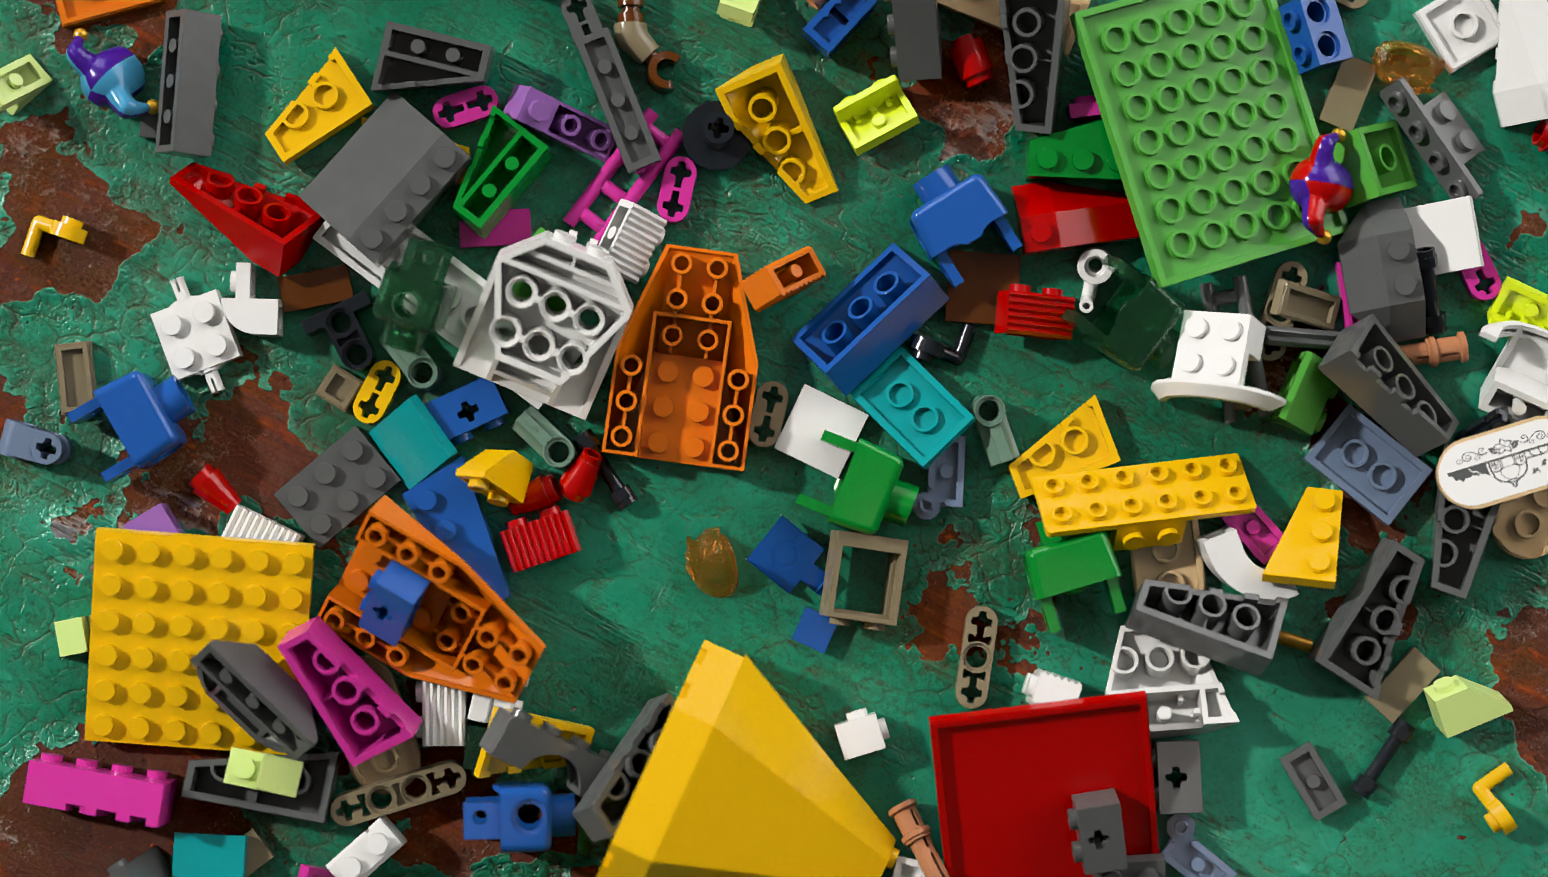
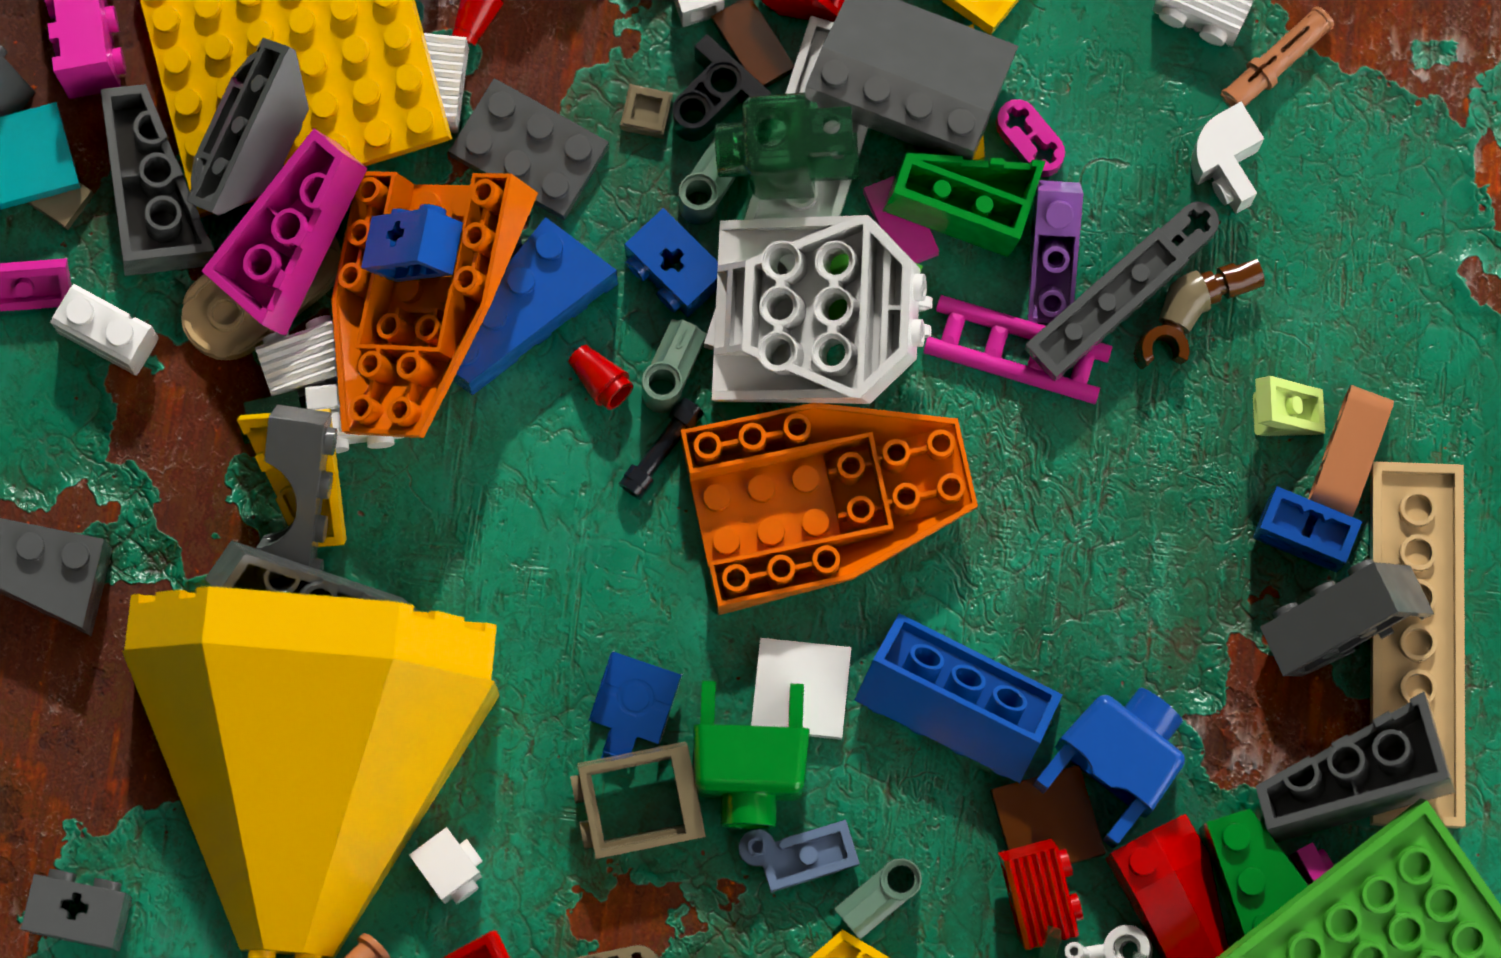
camera: 70 degrees right, 10 degrees down
yellowish green slope [223,747,304,798] -> none
dark tan beam [330,759,466,826] -> none
yellow beam [353,360,403,424] -> none
teal tile [368,394,458,490] -> none
dark grey wedge [371,21,496,93] -> none
yellow slope [455,449,534,507] -> none
blue piece [463,781,576,853] -> none
red brick [499,505,582,573] -> none
red cone [558,447,603,503] -> none
white brick [598,199,667,284] -> none
dark pink beam [657,156,697,224] -> none
black piece [682,101,752,171] -> none
clear orange hat [684,526,738,598] -> none
yellow wedge [715,53,838,204] -> none
orange brick [741,246,826,312] -> none
dark tan beam [749,381,788,448] -> none
blue tile [792,606,837,653] -> none
neon yellow bracket [833,75,920,156] -> none
teal plate [850,345,976,470] -> none
black plate [908,323,977,366] -> none
red brick [948,33,994,89] -> none

